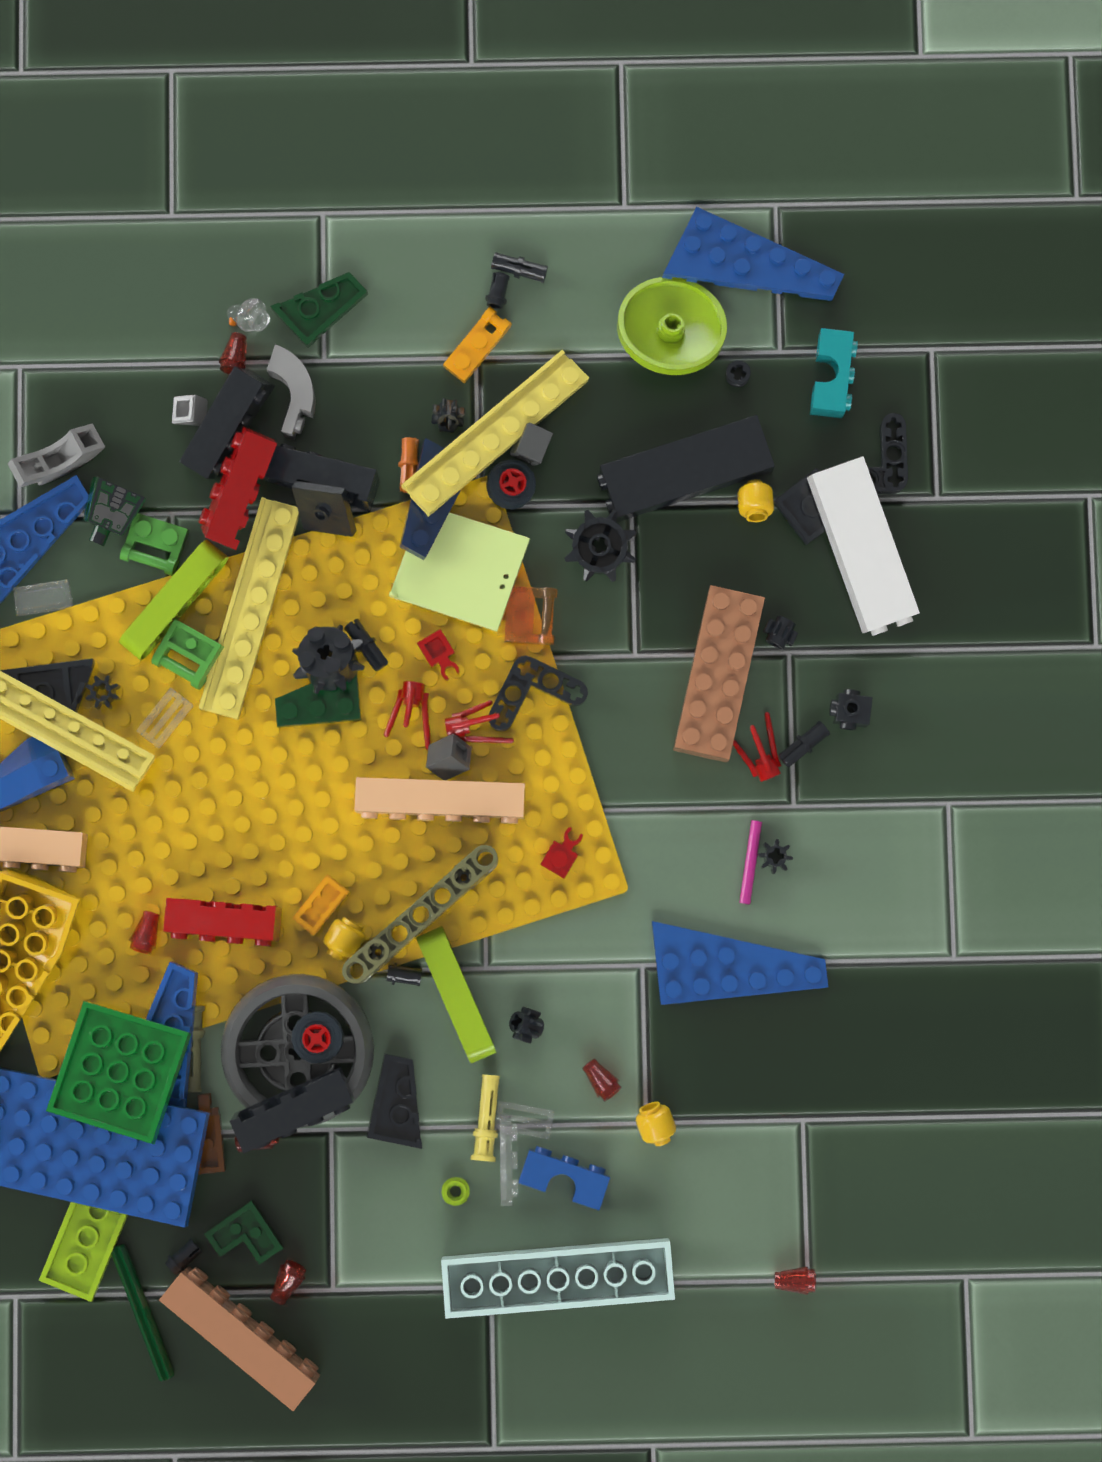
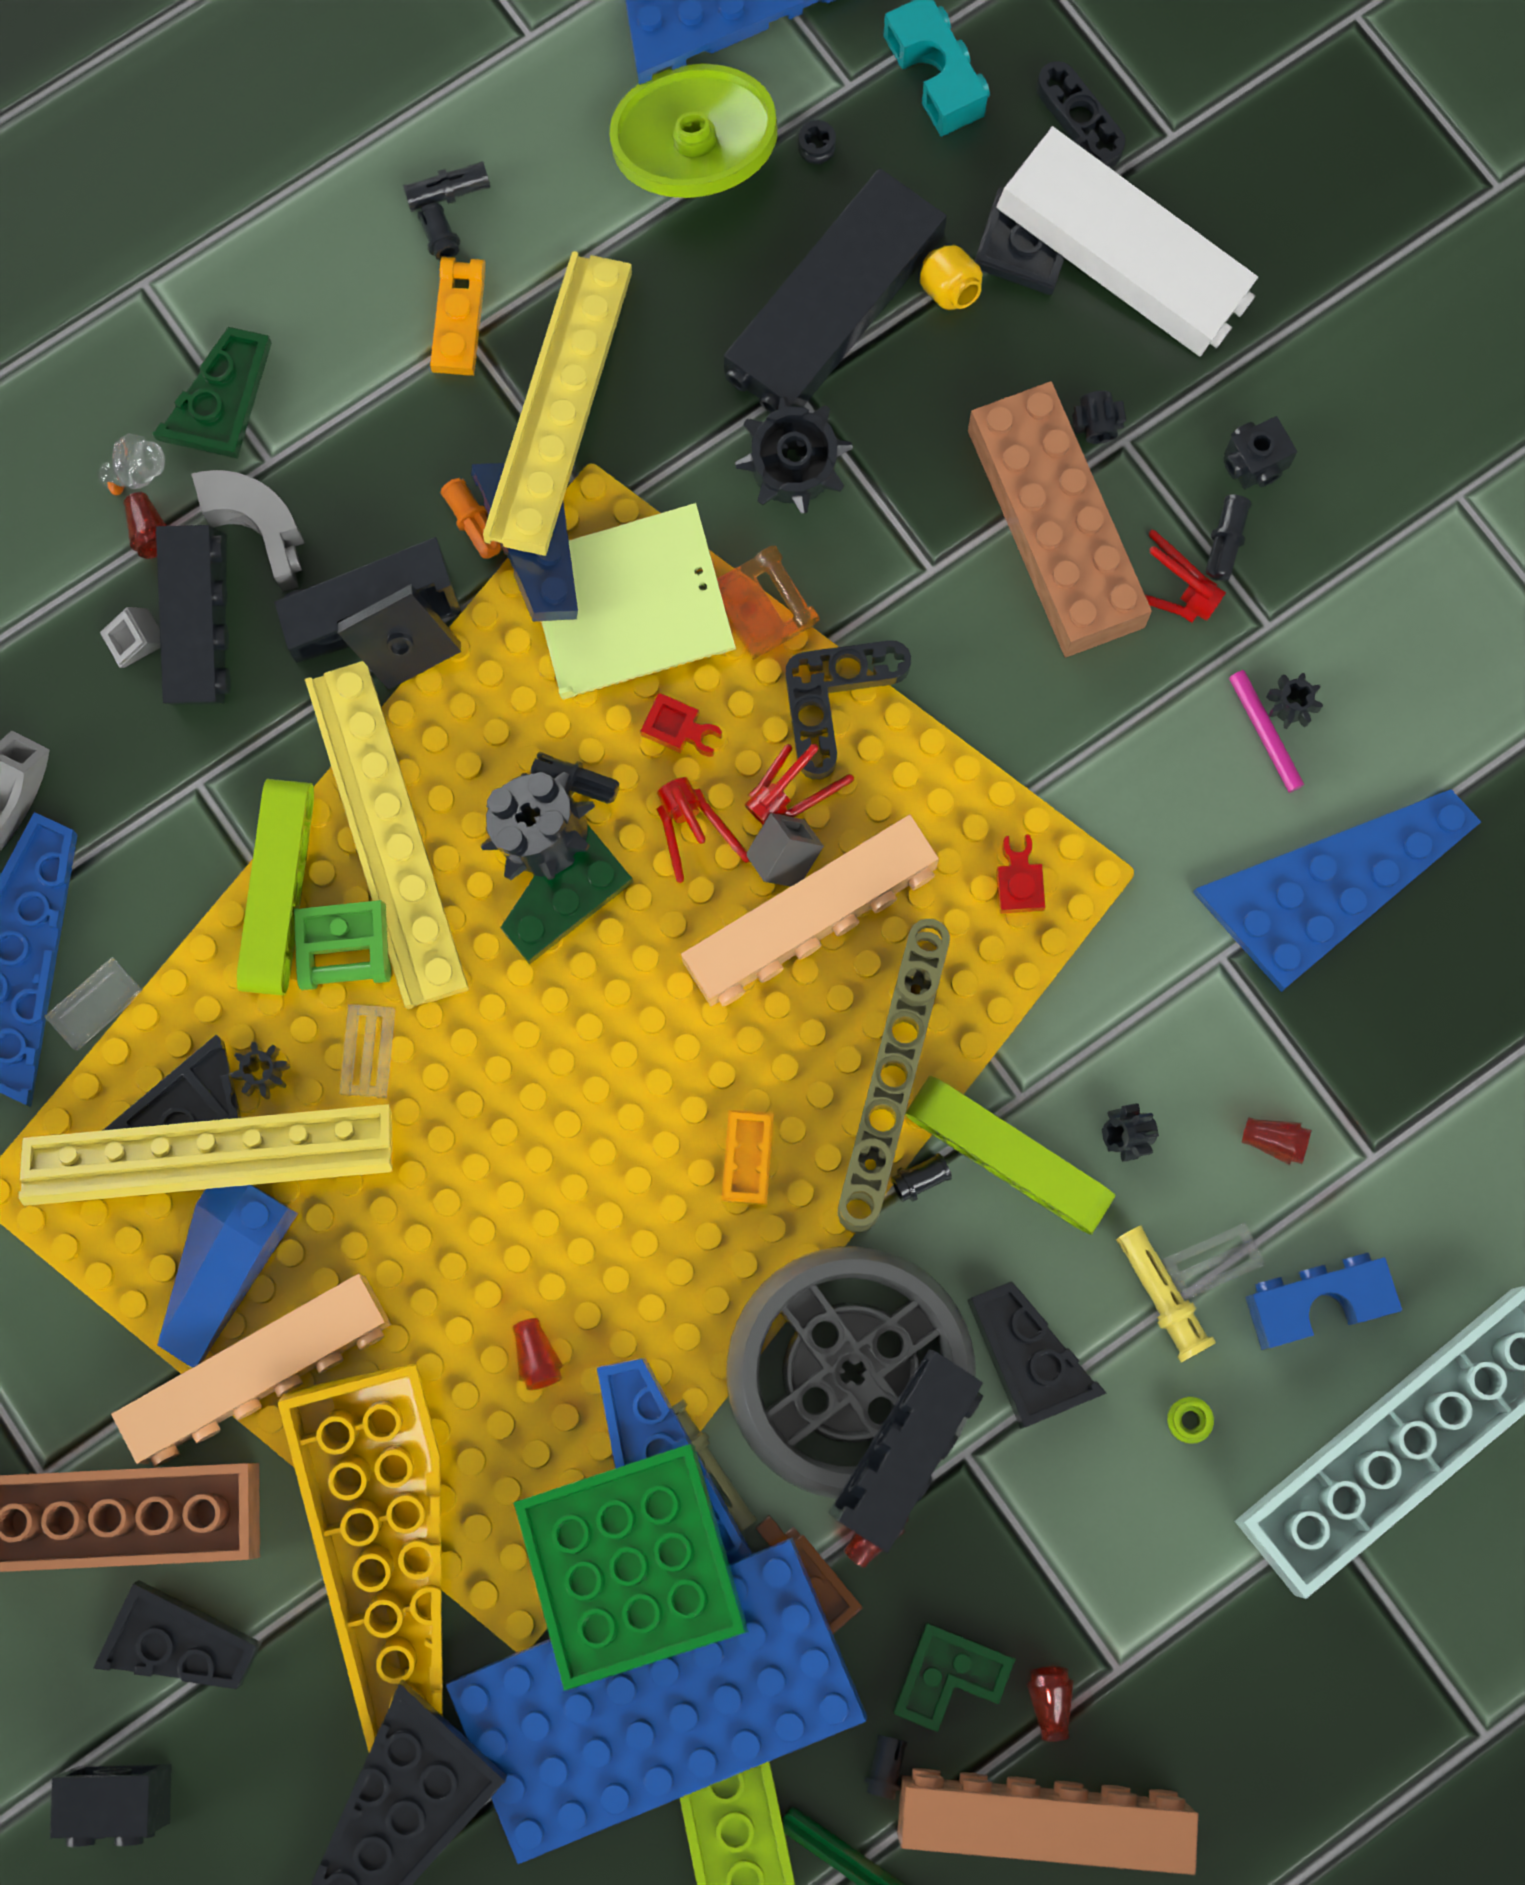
camera: 30 degrees left, 5 degrees down
torso [83,477,146,546] -> none
bright green plate [120,513,189,576] -> none
red wedge [163,898,282,947] -> none
red wedge [199,427,277,550] -> none
black wheel [292,1011,344,1064] -> none
yellow head [323,917,365,961] -> none
black gear [431,398,465,433] -> none
black wheel [486,459,536,510] -> none
clear plate [500,1115,518,1206] -> none
dark grey panel [509,423,553,466] -> none
yellow head [635,1102,676,1146] -> none

